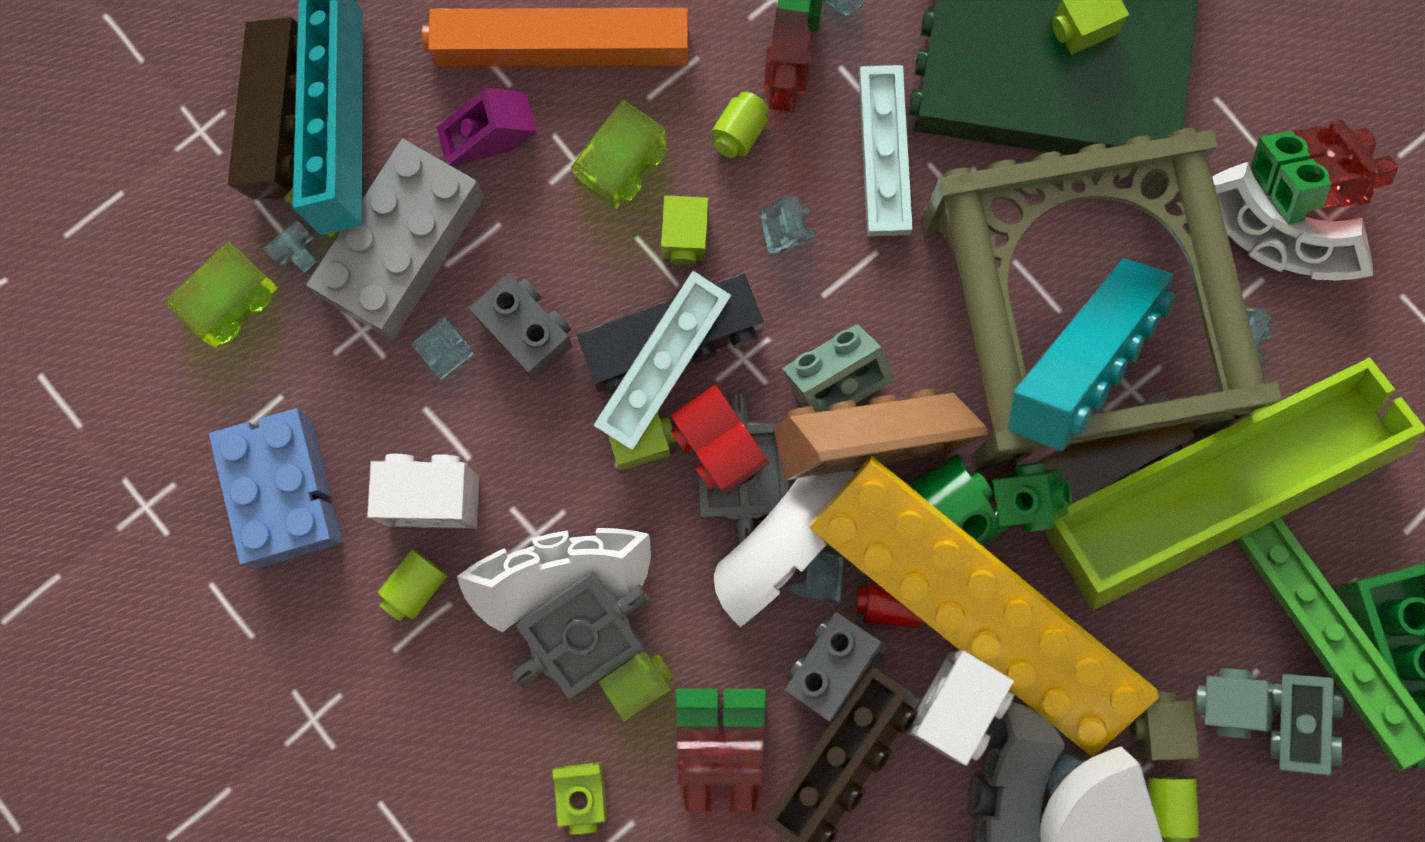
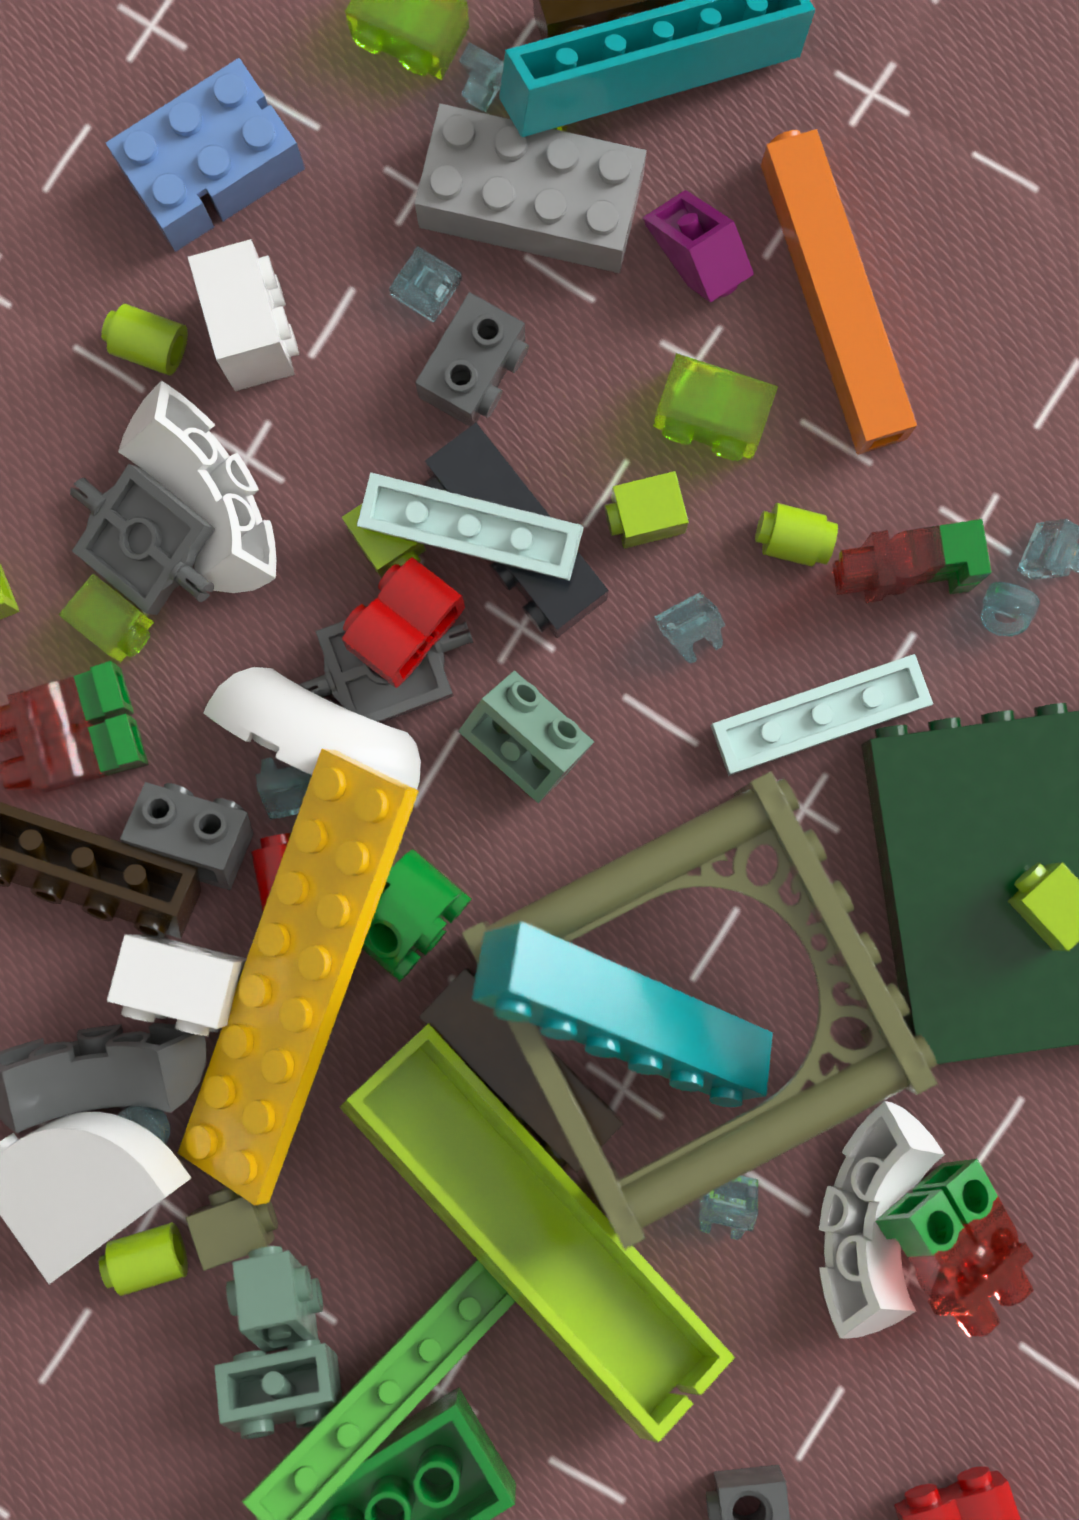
camera: 75 degrees right, 5 degrees up
medium nougat slope [773,389,988,480] -> none
green brick [993,462,1072,531] -> none

